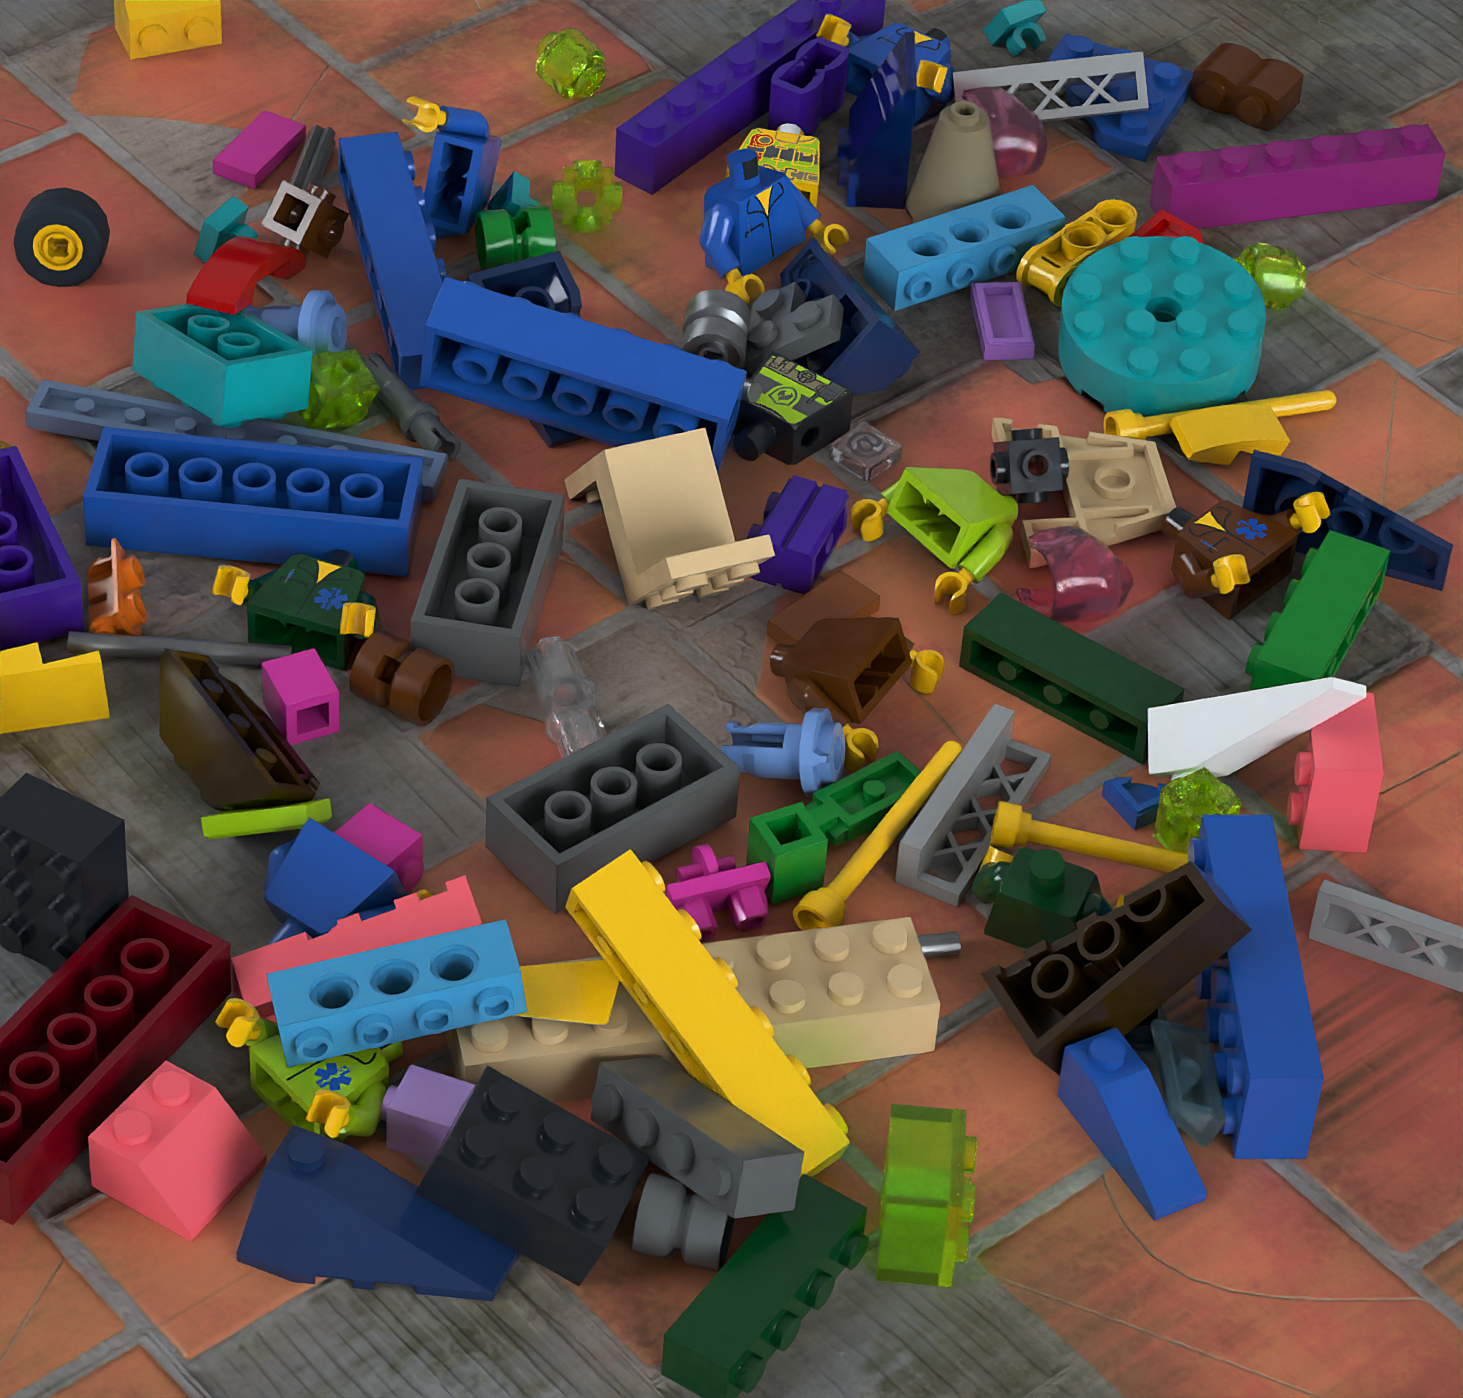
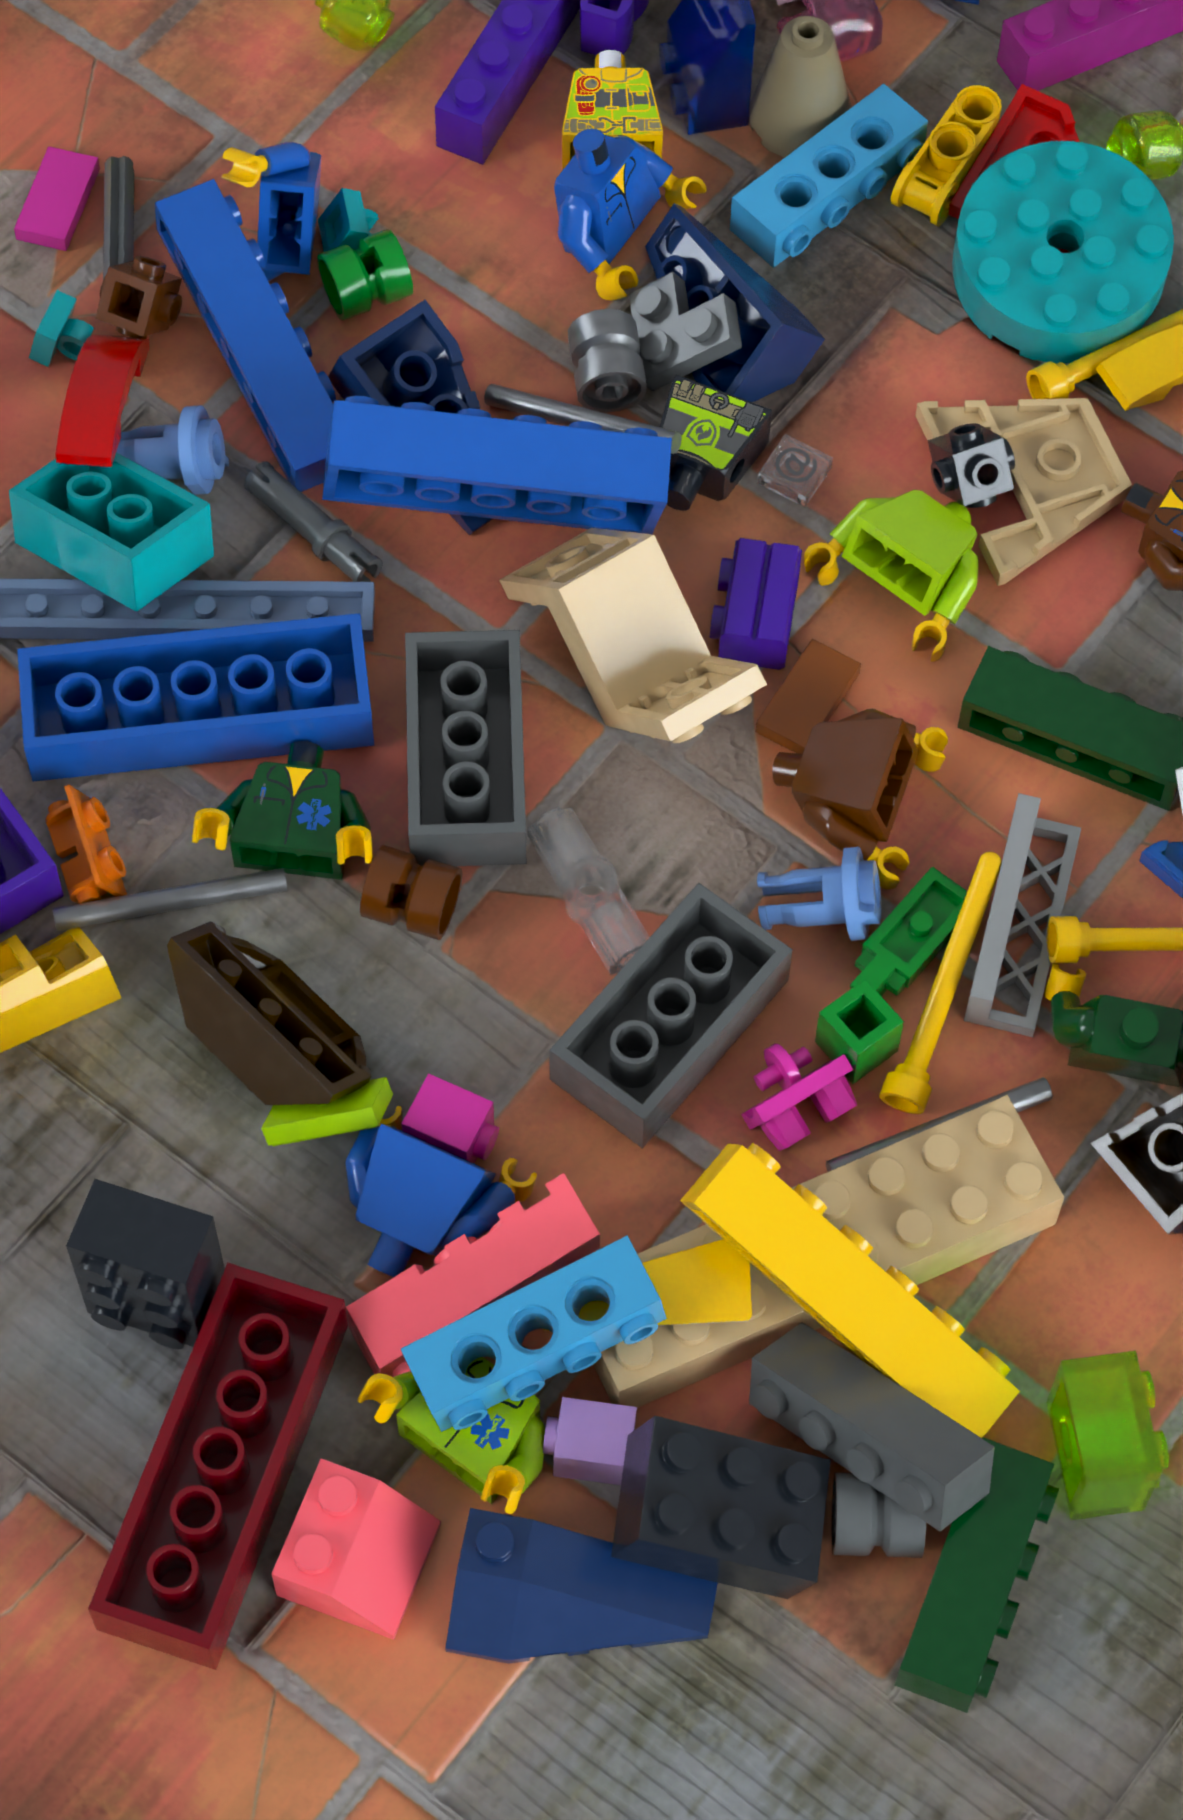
camera: 10 degrees left, 20 degrees up
dark pink brick [262,648,339,745] -> none
clear neon green brick [298,349,380,430] -> none
clear neon green brick [552,160,622,233] -> none
medium lavender tile [970,282,1035,360] -> none
clear pink piece [1016,526,1134,623] -> none

